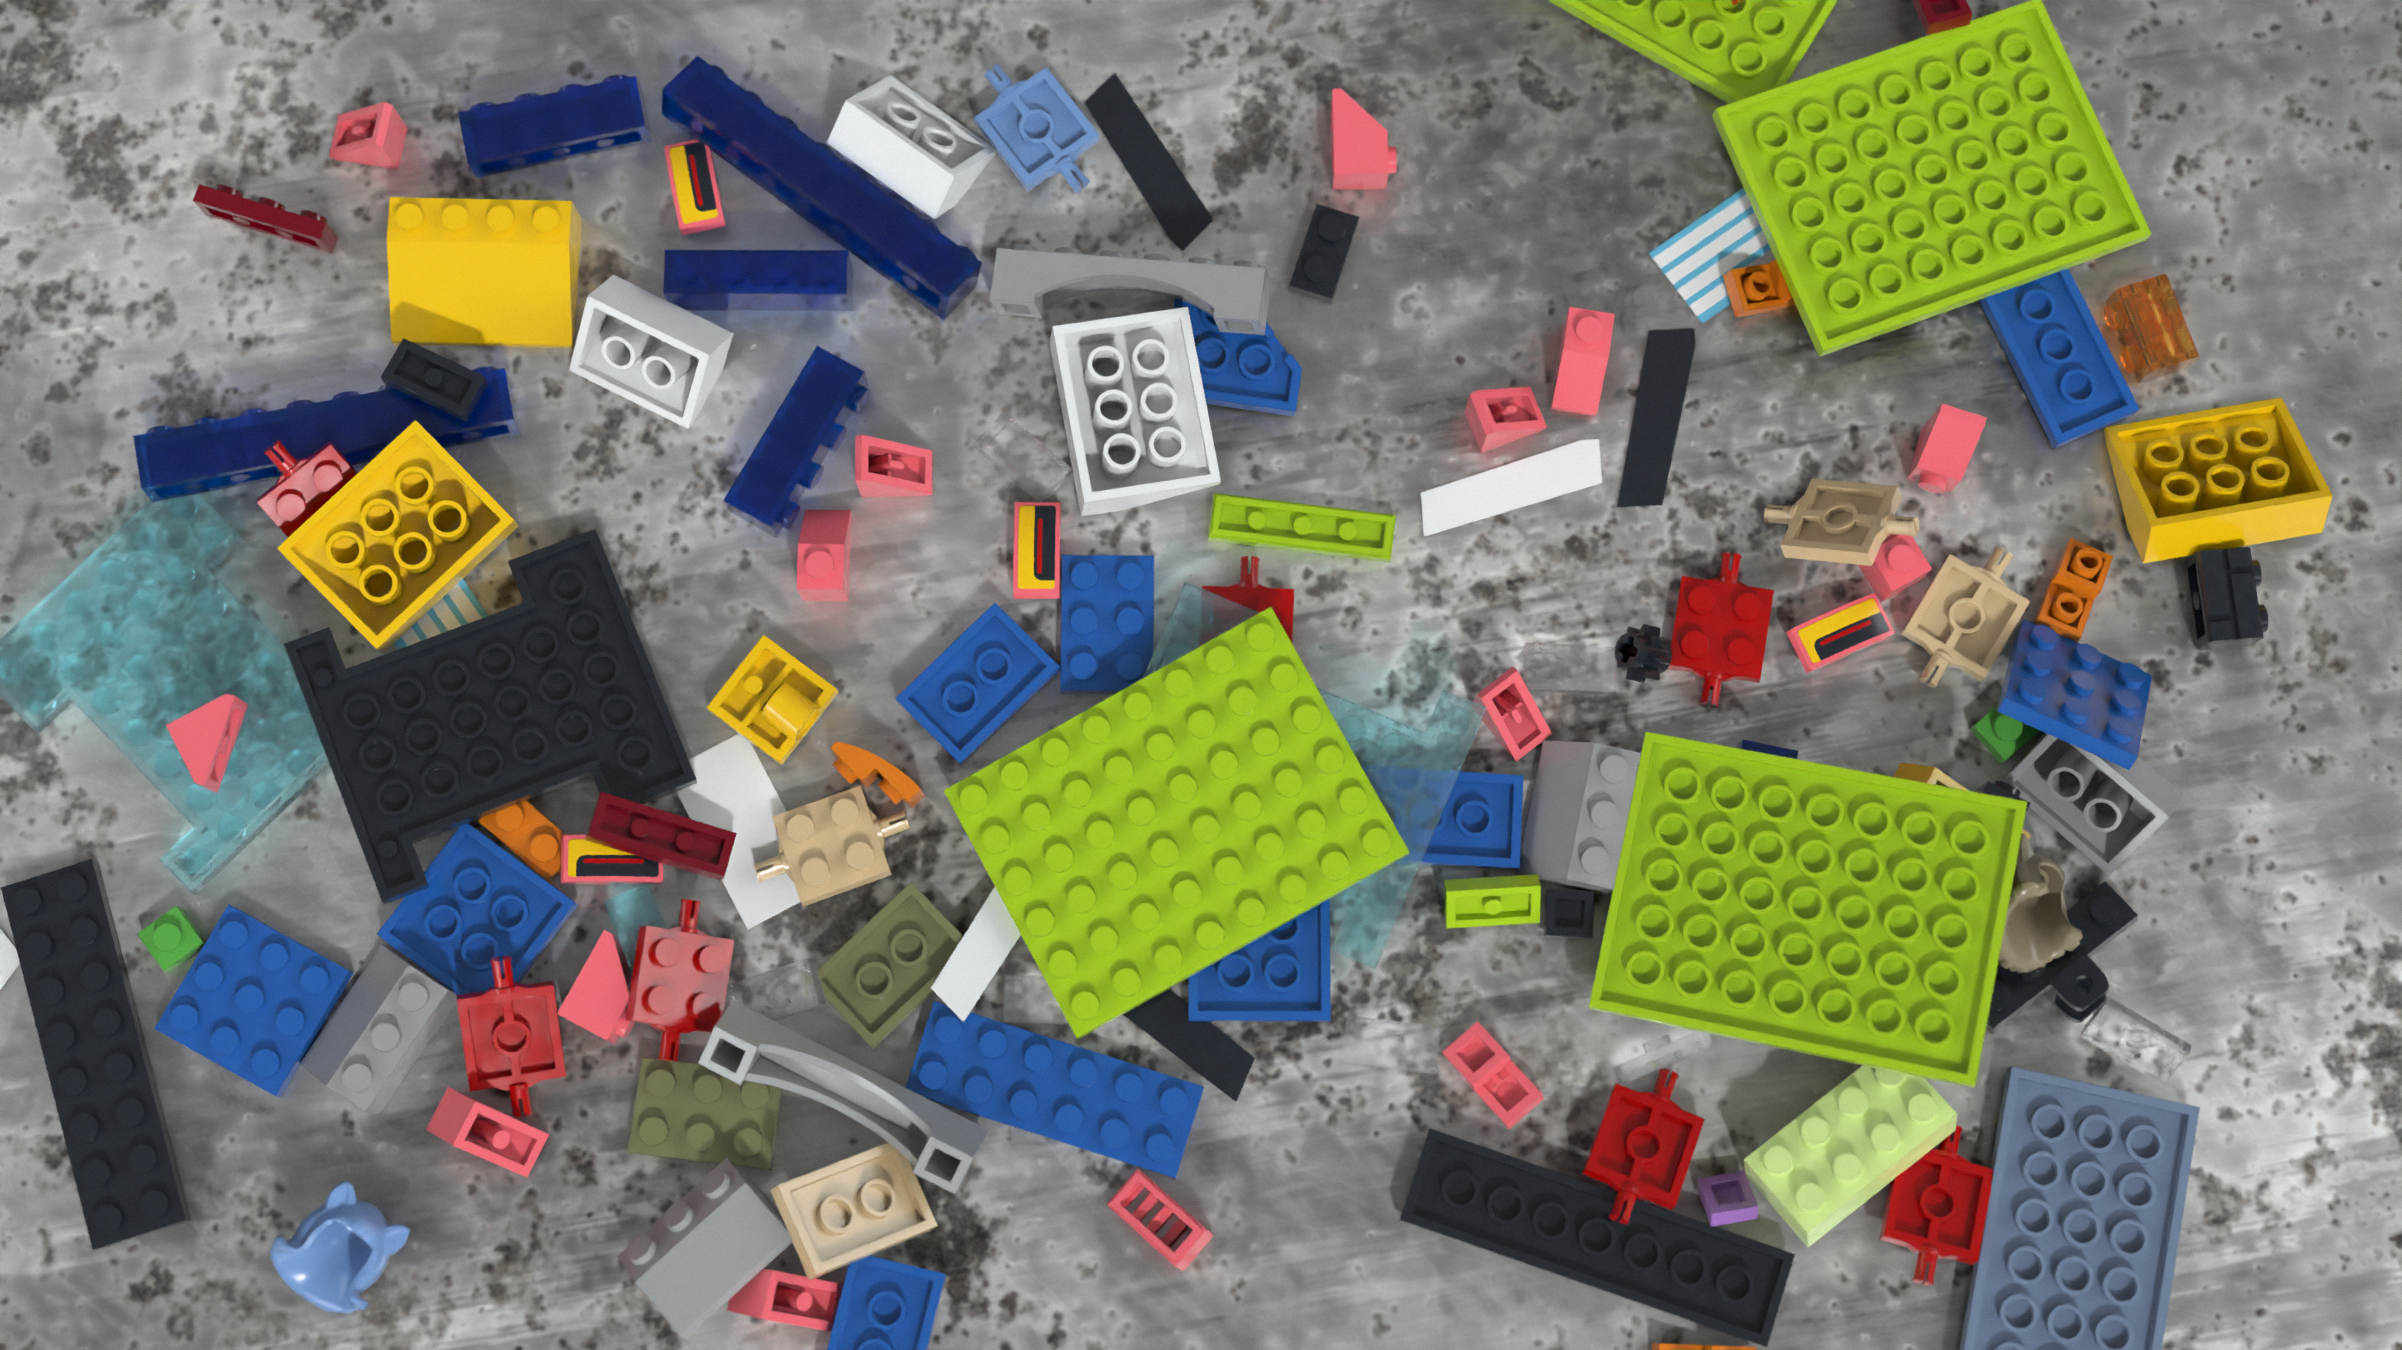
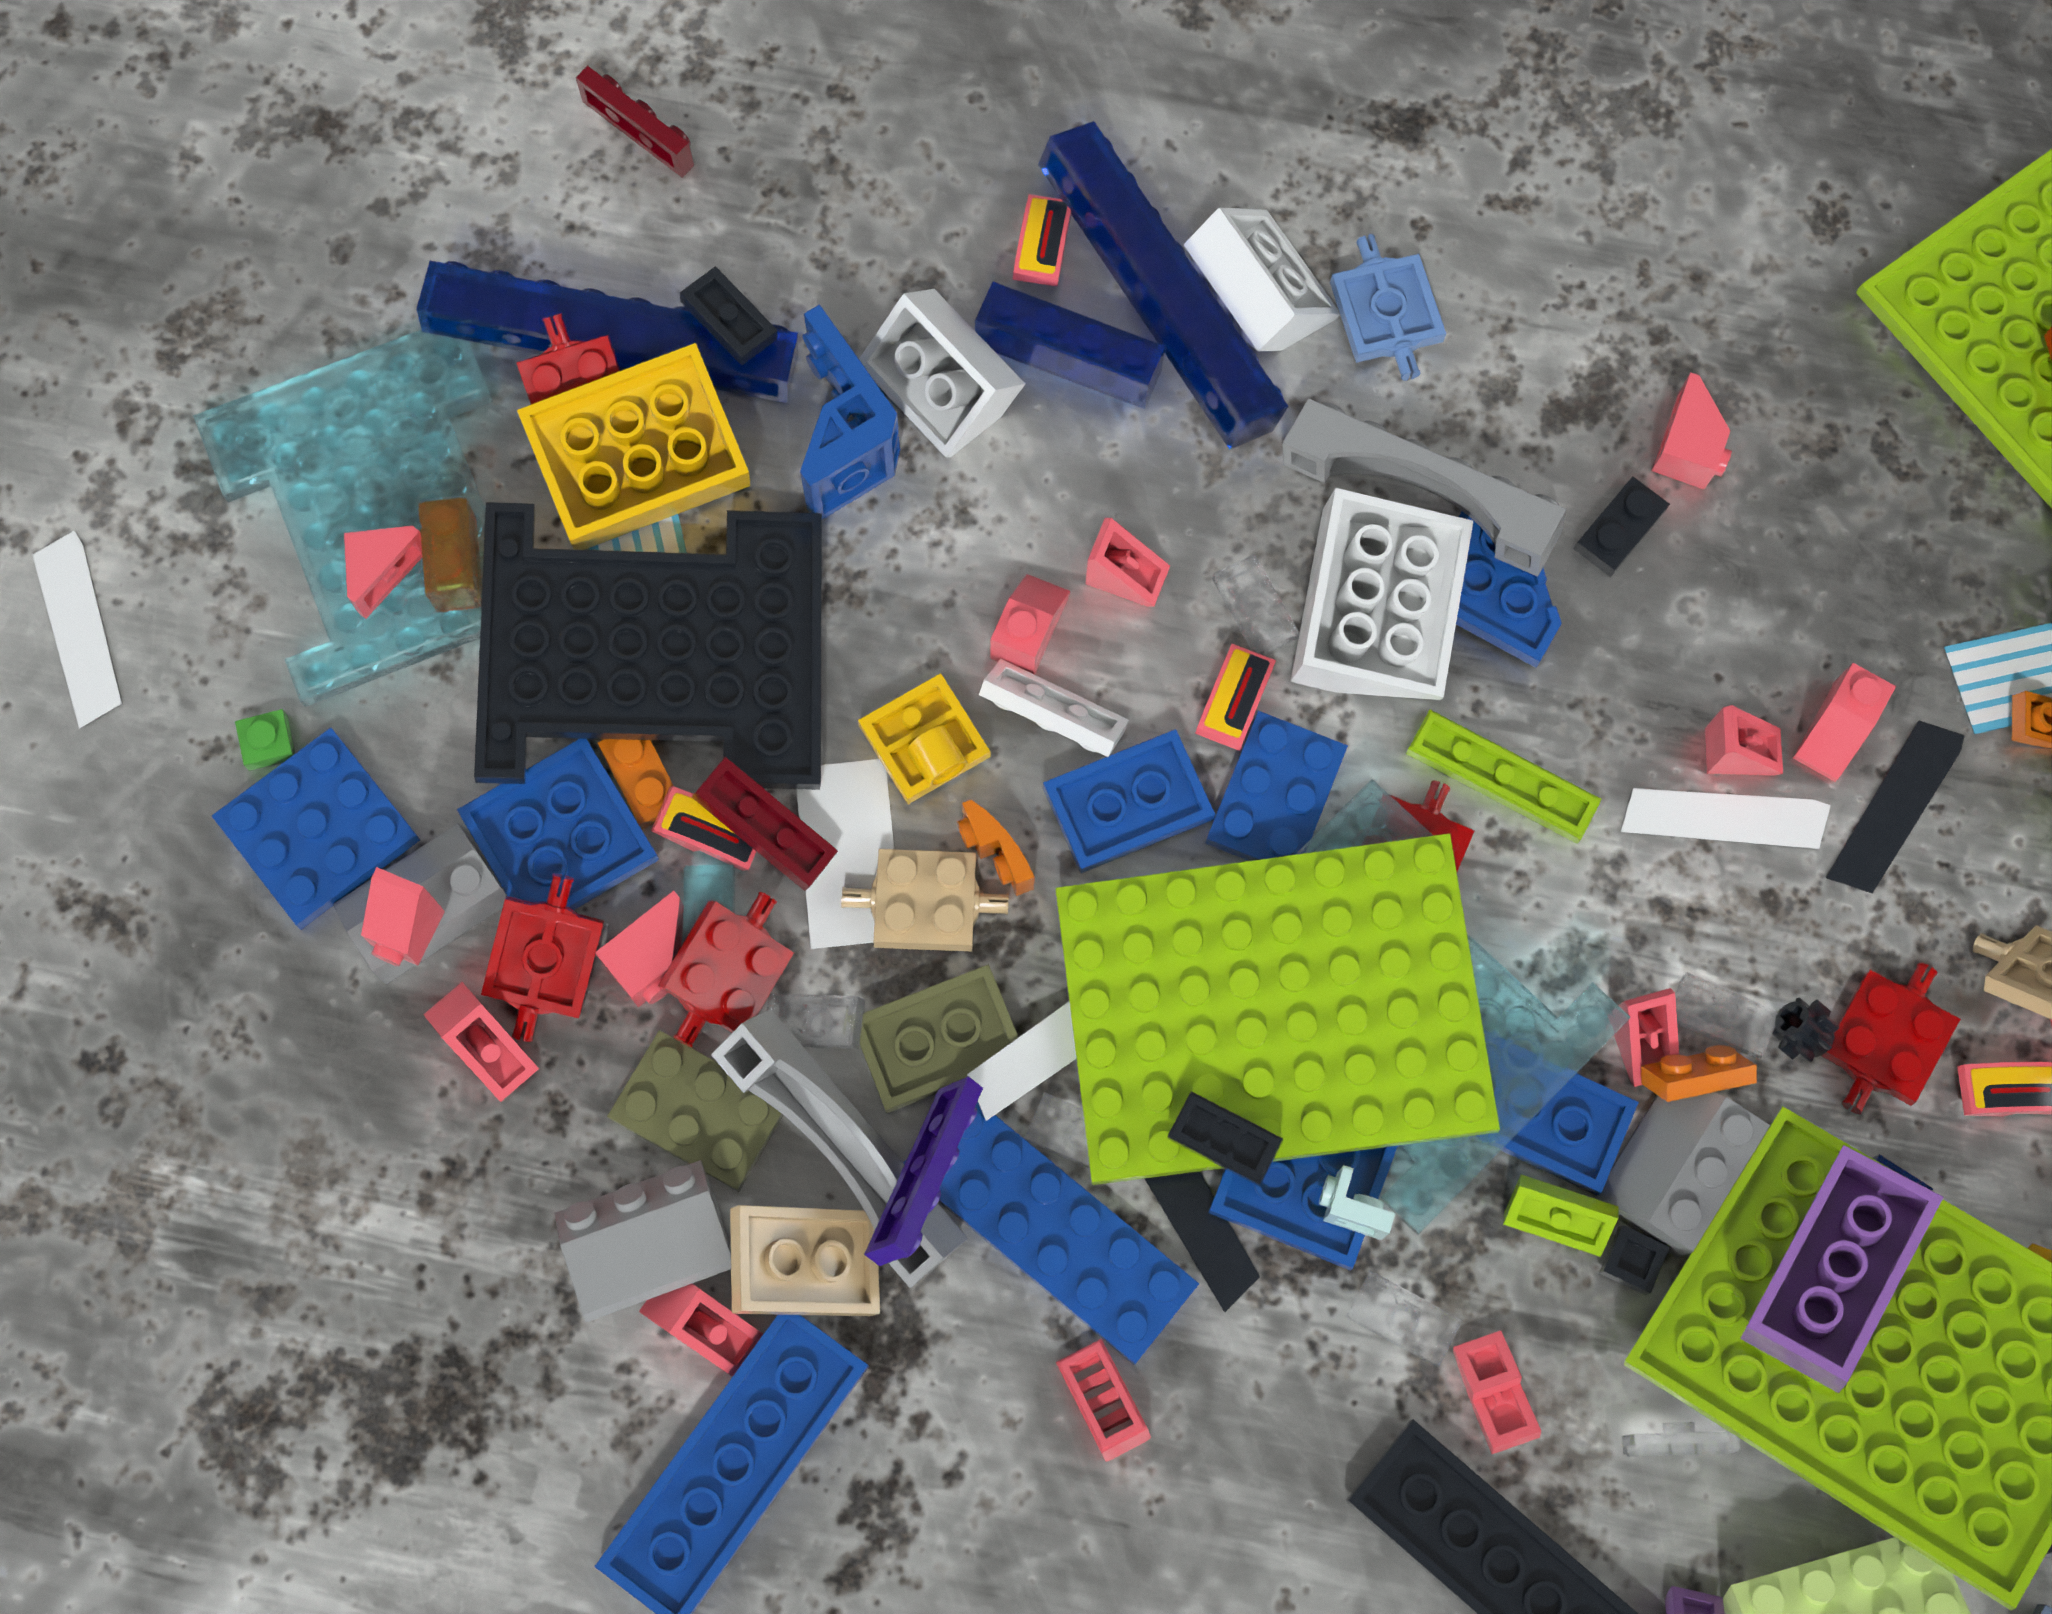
camera: 20 degrees right, 5 degrees down
black plate [1,859,191,1251] -> none
medium blue hair [270,1181,410,1313] -> none
coral slope [329,102,408,170] -> none
yellow slope [387,197,582,348] -> none
clear blue brick [458,74,653,178] -> none
clear blue brick [723,346,870,538] -> none
black sticker [1084,73,1214,251] -> none
red plate [1582,1068,1705,1224] -> none
none -> coral slope [361,867,445,966]
none -> clear orange brick [418,497,482,612]
none -> blue bracket [800,304,900,520]
none -> dark purple plate [864,1076,983,1266]
none -> white plate [979,659,1129,757]
none -> black plate [1167,1091,1283,1187]
none -> light aqua bracket [1319,1165,1395,1240]
none -> orange plate [1641,1045,1757,1102]
none -> medium lavender brick [1740,1145,1944,1393]

